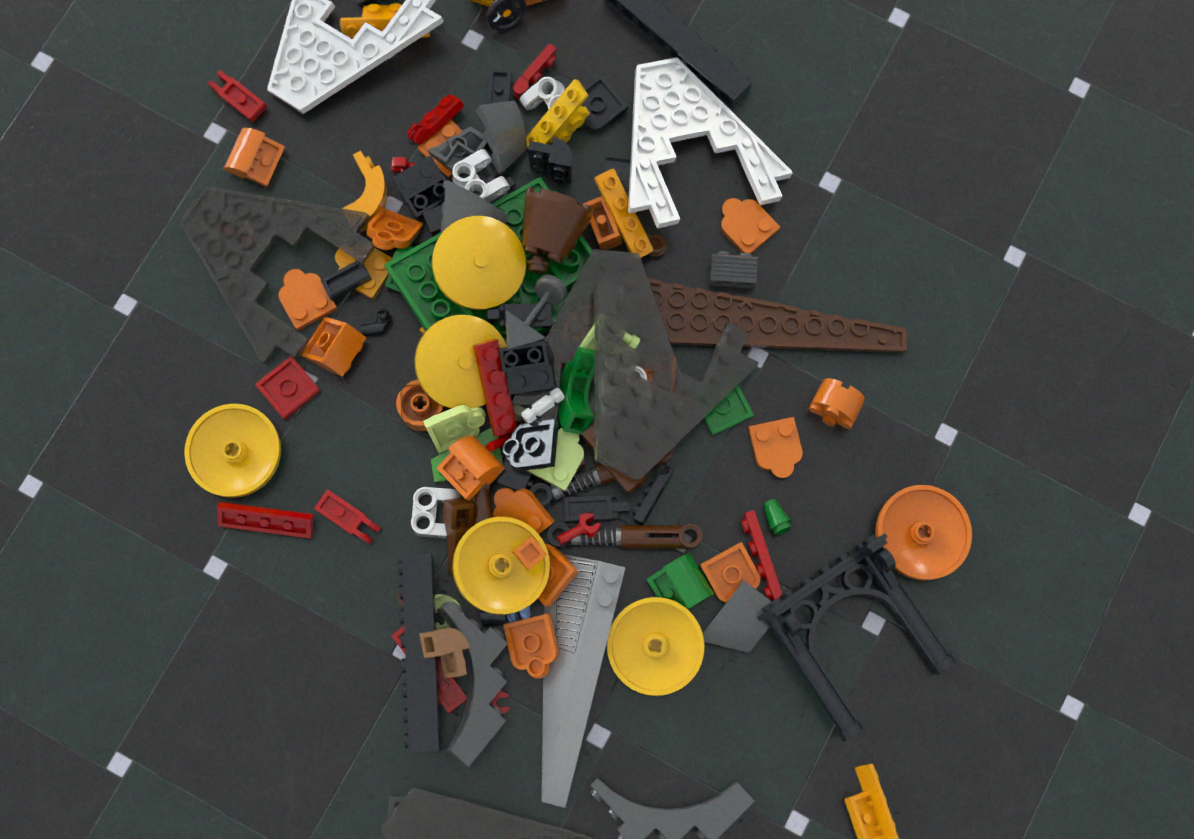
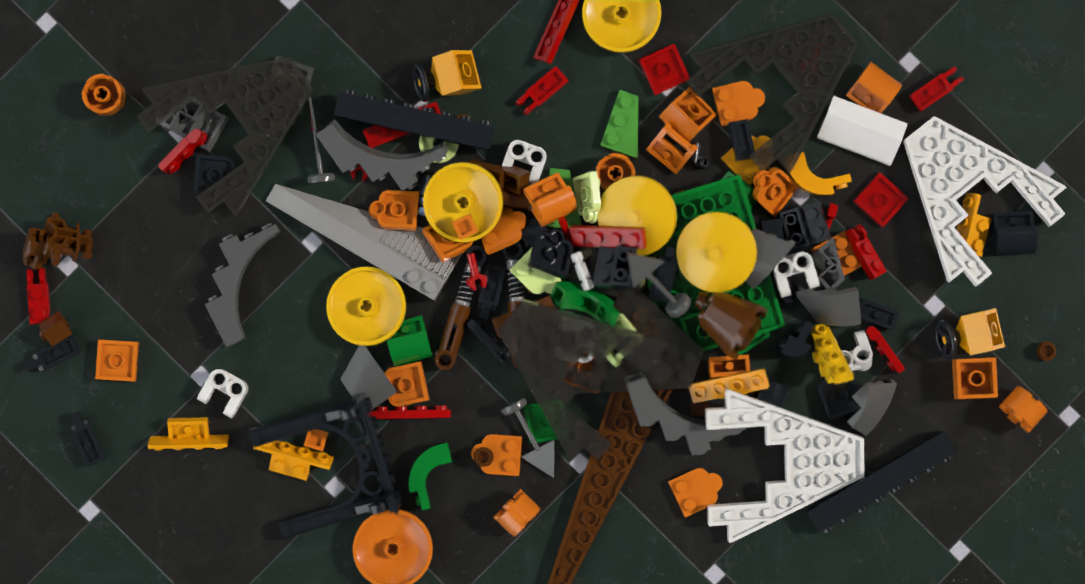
camera: 105 degrees right, 10 degrees up
medium nougat brick [419,628,470,678] -> none
dark grey brick [709,251,758,289] -> none
green cone [763,499,792,536] -> none
none -> white piece [197,369,248,419]
none -> light orange bracket [253,440,334,481]
none -> orange plate [304,429,329,452]
none -> dark grey piece [308,97,335,183]
none -> green arch [409,442,452,510]
none -> light orange piece [412,50,482,102]
none -> reddish brown plate [474,447,494,467]
none -> dark grey piece [501,397,555,478]
none -> bright green wing [600,90,638,159]
none -> dark grey arch [624,371,746,456]
none -> orange plate [646,123,698,174]
none -> white slope [817,96,907,166]
none -> dark grey slope [847,379,897,436]
none -> red tile [853,172,909,228]

